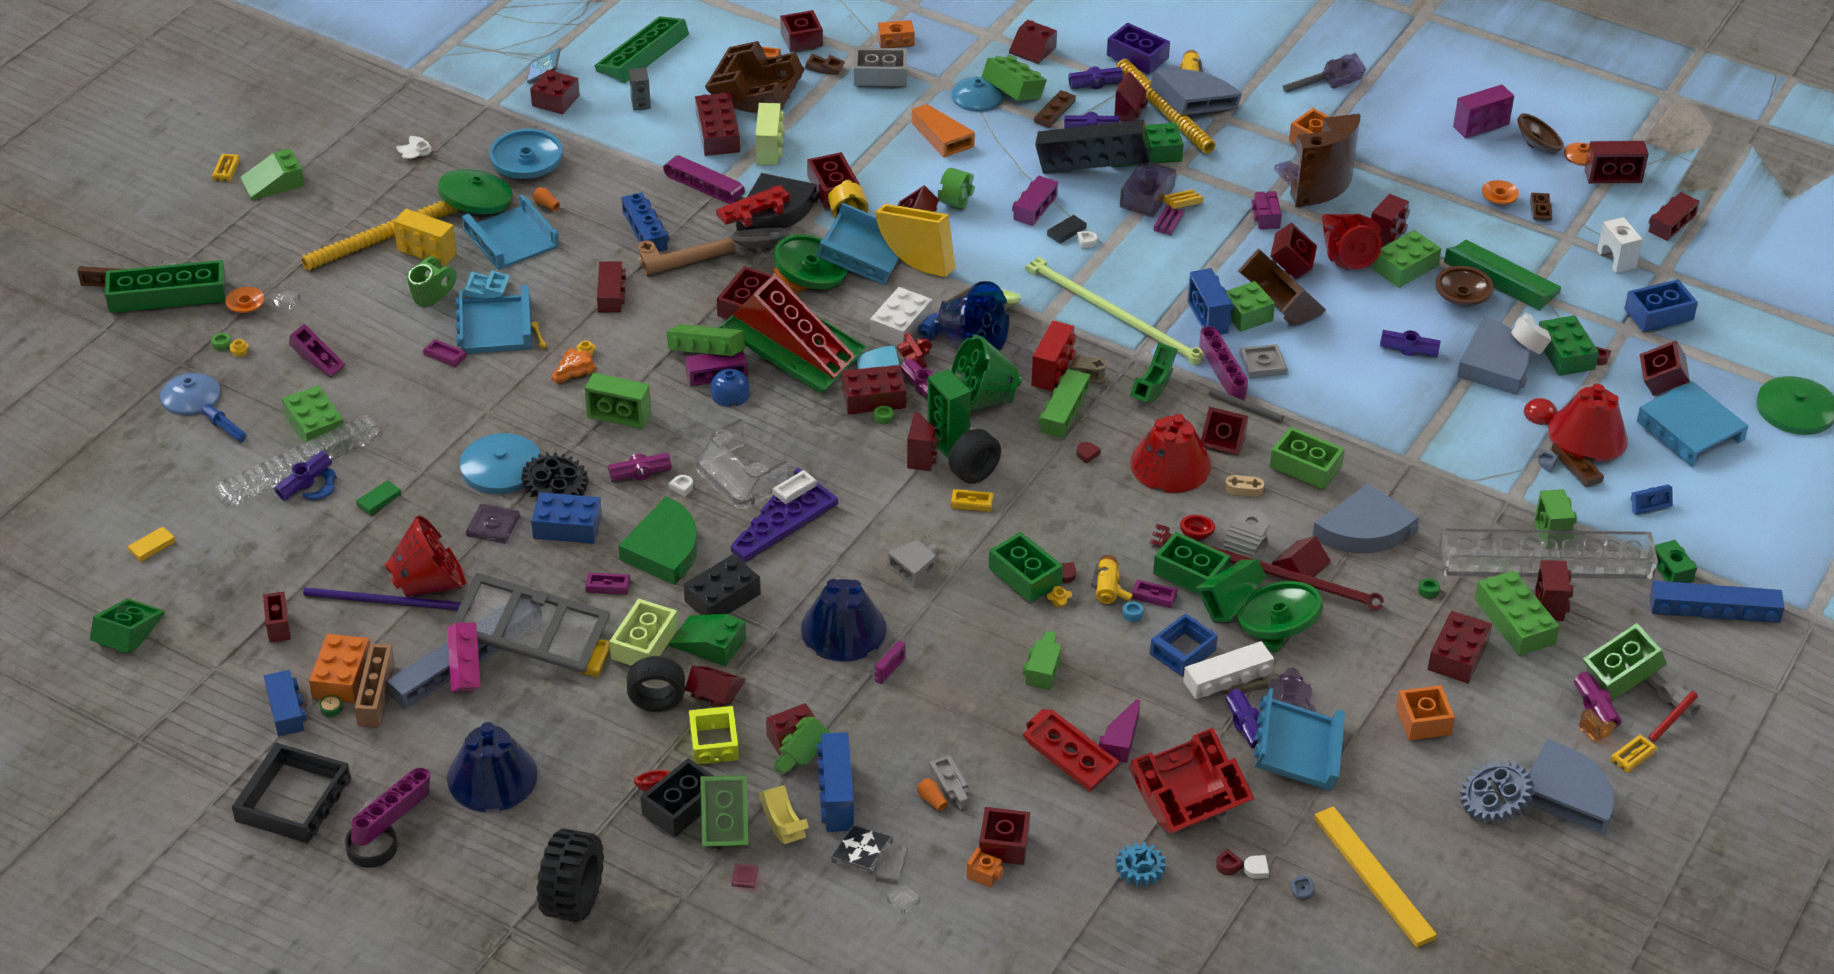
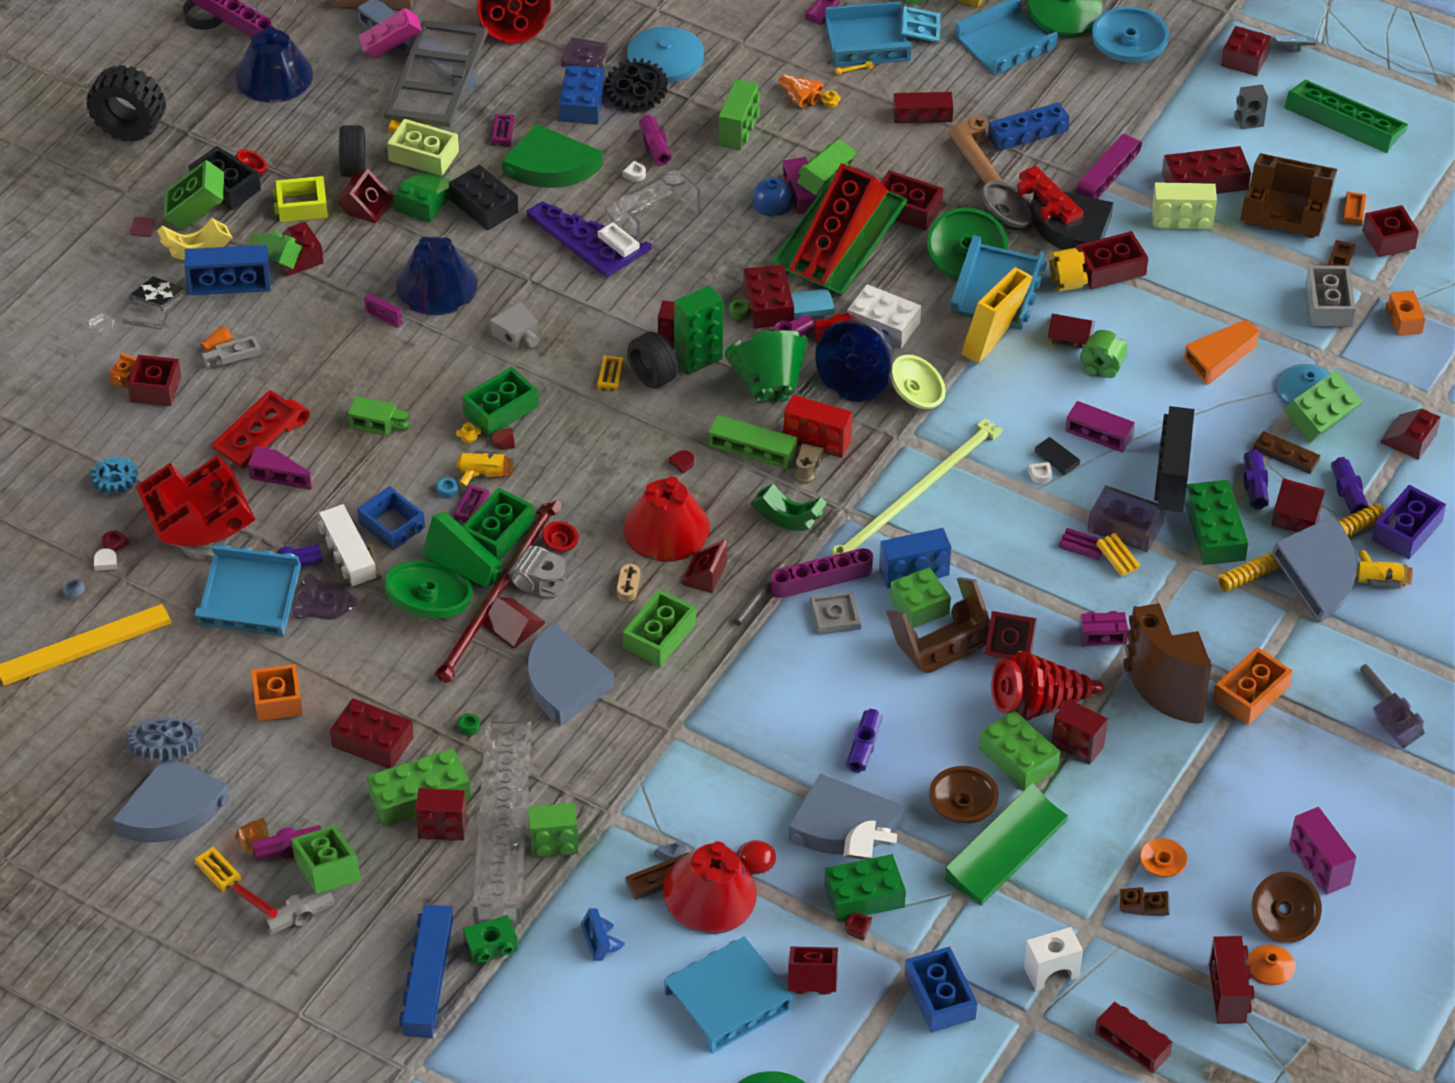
camera: 90 degrees right, 5 degrees up
orange cone [533,187,560,211] -> none

